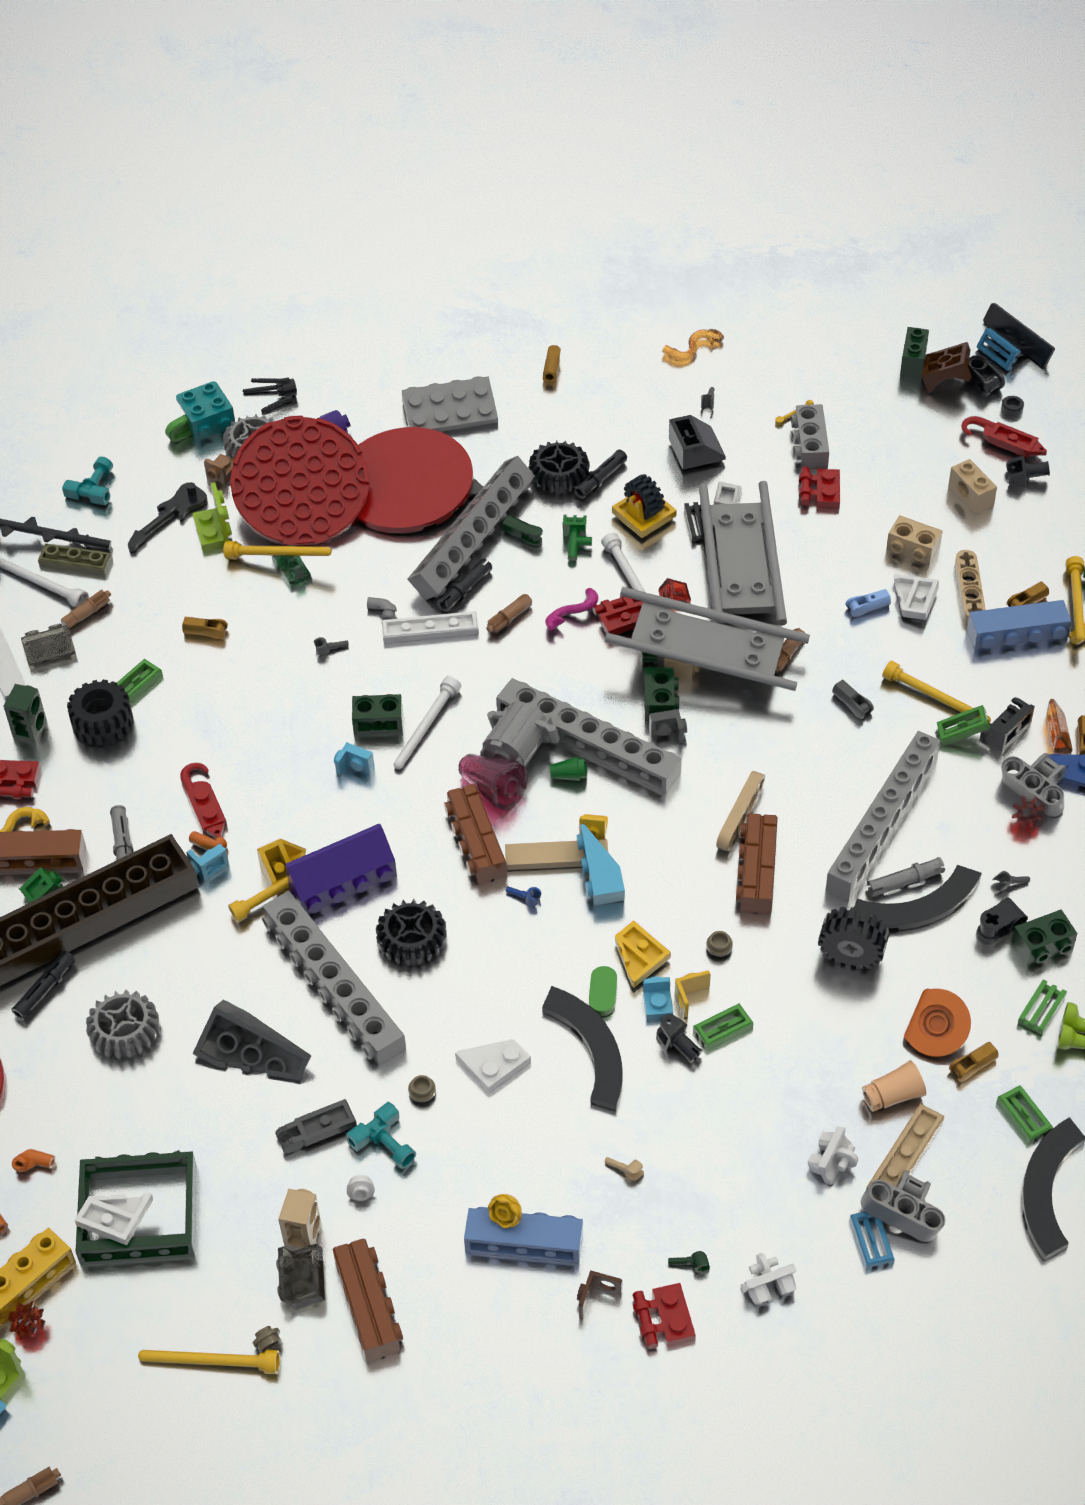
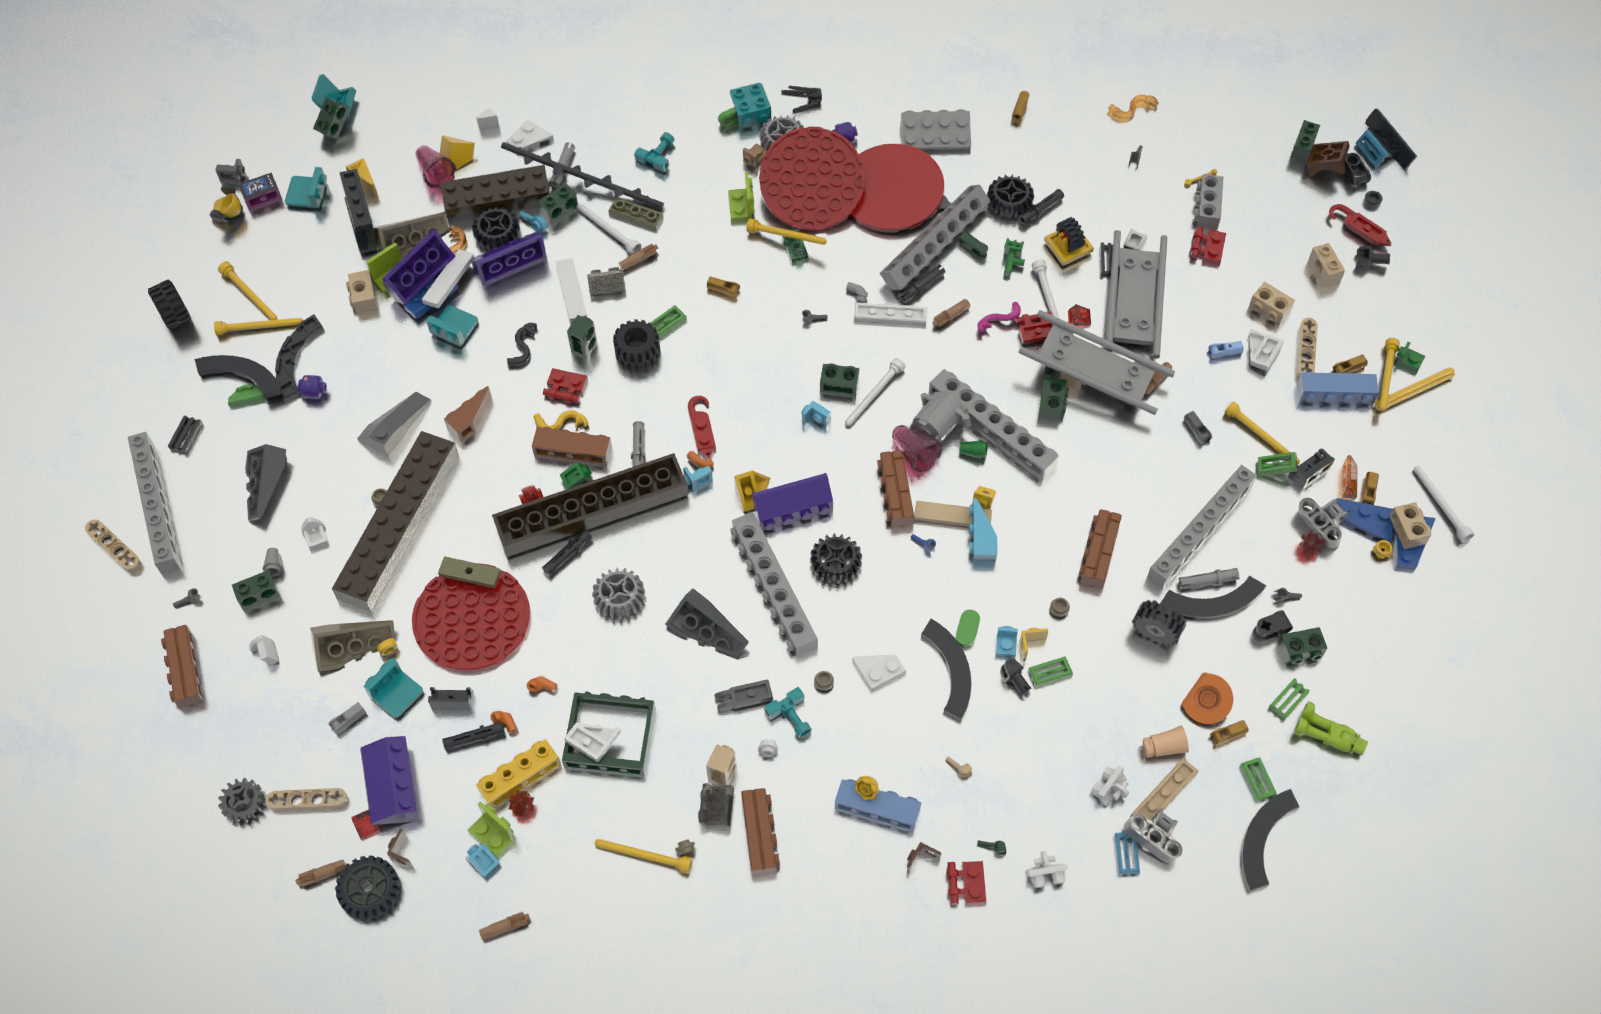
camera: 10 degrees right, 10 degrees up
black piece [128,482,208,551] -> none
yellow piece [228,876,289,923] -> none
yellow wing [615,920,671,988] -> none
dark grey bracket [649,709,687,743] -> none
black slope [669,415,726,469] -> none
tan beam [716,771,765,852] -> none

